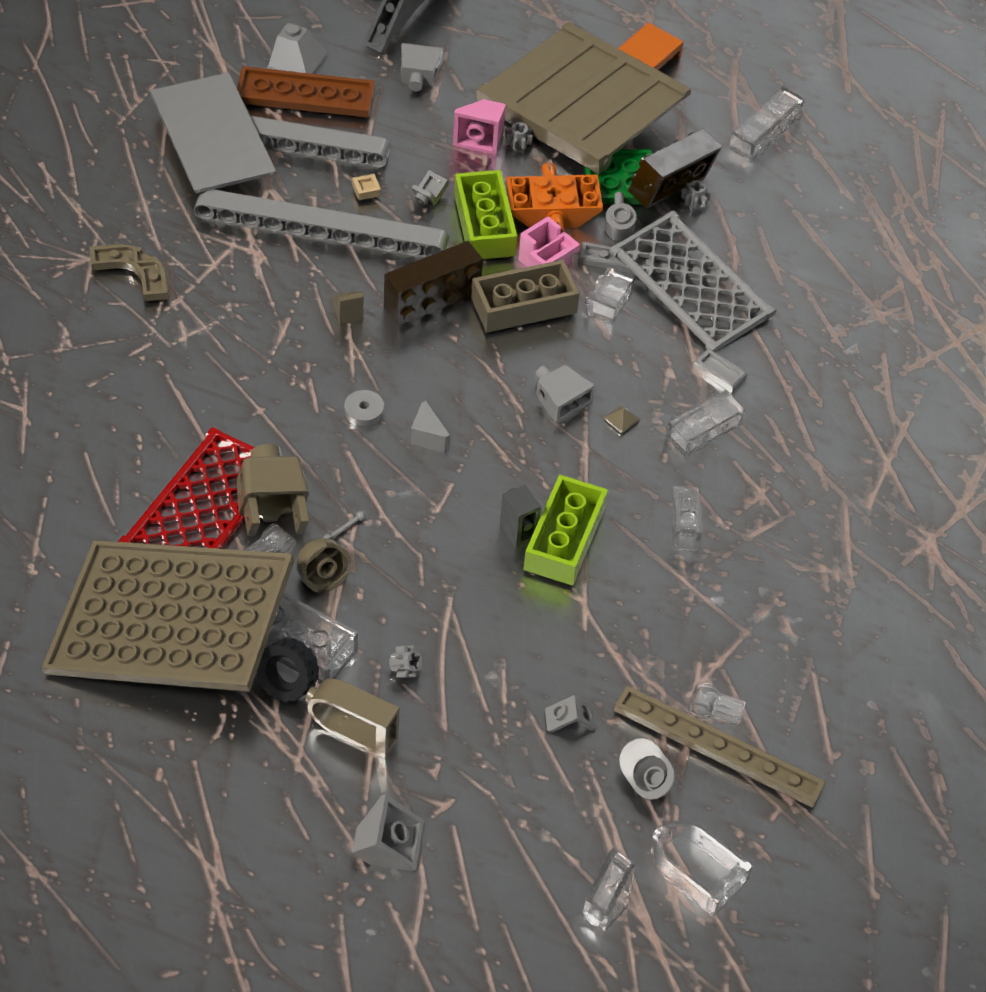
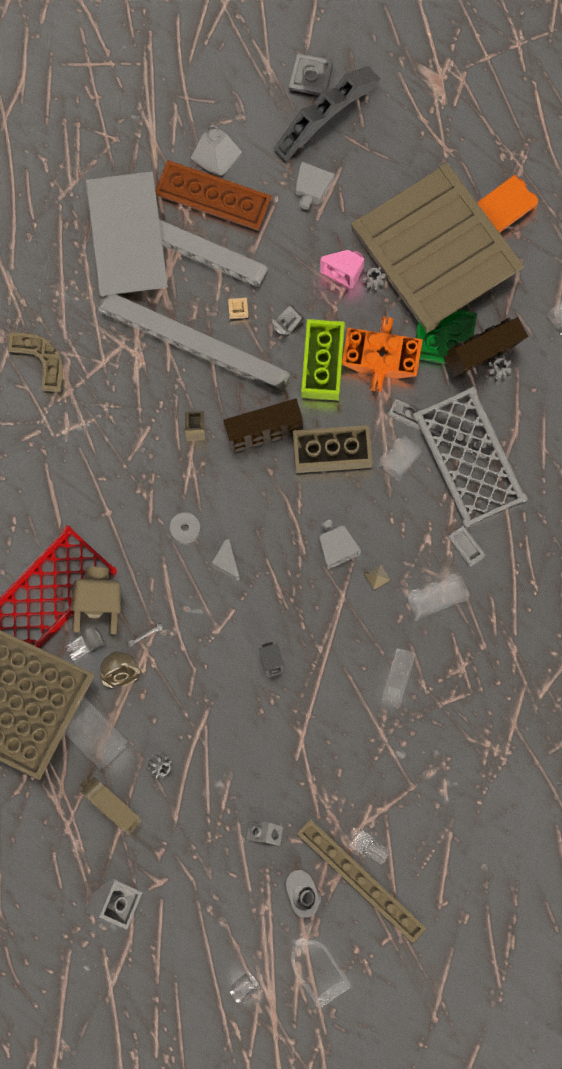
camera: 20 degrees right, 25 degrees up
black tyre [256,638,320,702] -> none
bright pink plate [518,216,580,267] -> none
lime brick [523,474,608,586] -> none
light grey piece [605,192,636,241] -> none

